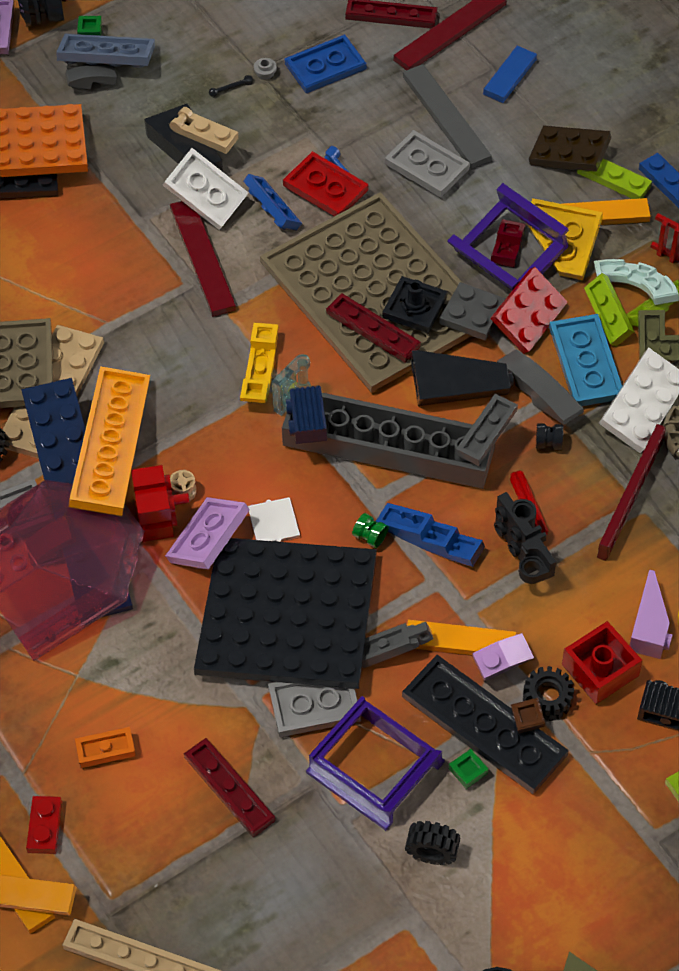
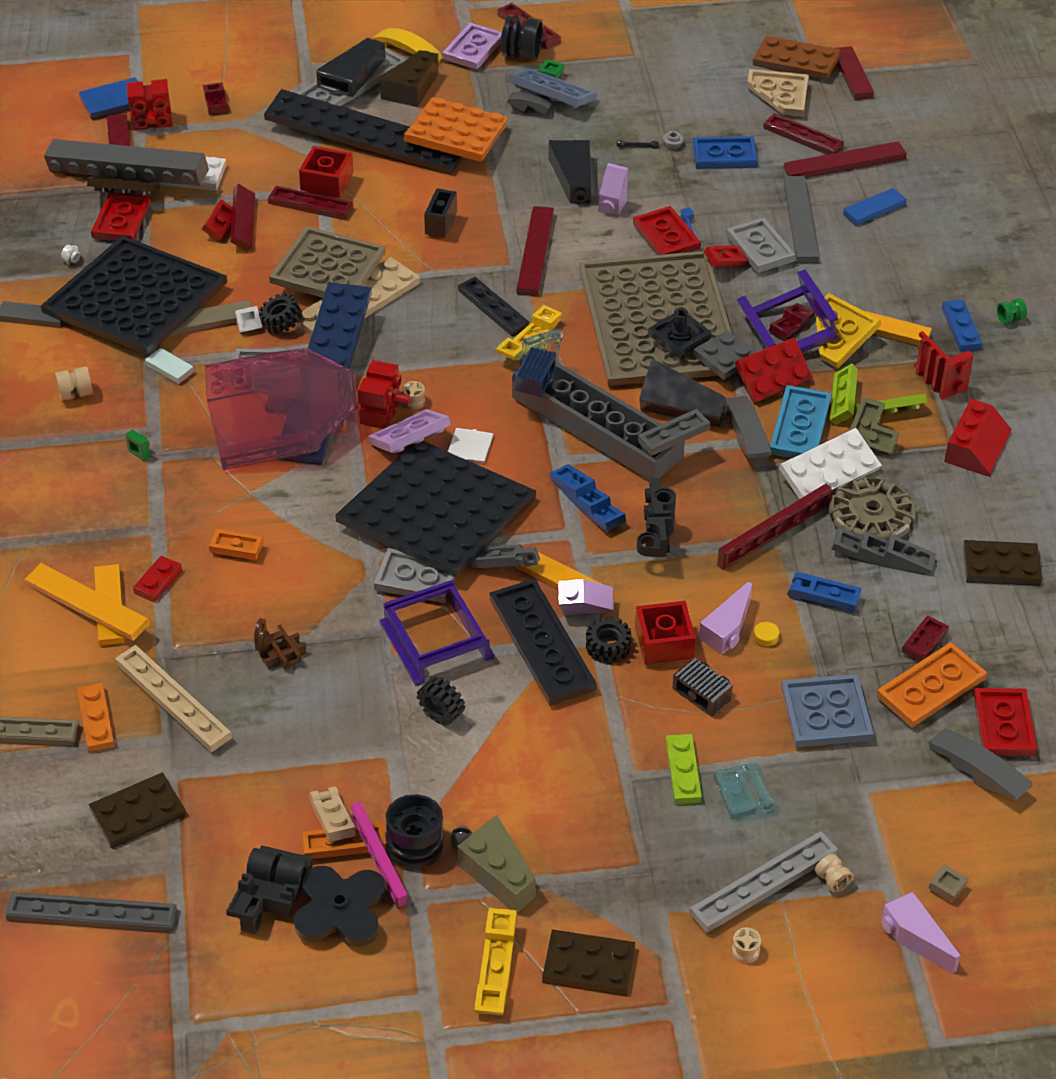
camera: 25 degrees right, 10 degrees down
light orange plate [69,366,150,516] -> none
white plate [163,148,249,230] -> none
tan plate [169,107,239,154] -> none
dark red tile [184,738,276,838] -> none
blue plate [243,174,302,230] -> none
dark red tile [326,293,421,363] -> none
green wheel [352,513,389,549] -> none
green plate [448,749,489,789] -> none
red axle [510,470,548,535] -> none
reddish brown tile [511,698,546,734] -> none
dark brown plate [529,125,611,172] -> none
black wheel [536,423,563,450] -> none
lime plate [577,158,652,199] -> none
light aqua tile [594,259,679,305] -> none
none -> reddish brown piece [254,618,306,670]
none -> black brick [424,188,457,238]
none -> black tile [458,277,529,336]
none -> lavender slope [599,163,628,216]
none -> red plate [703,245,749,268]

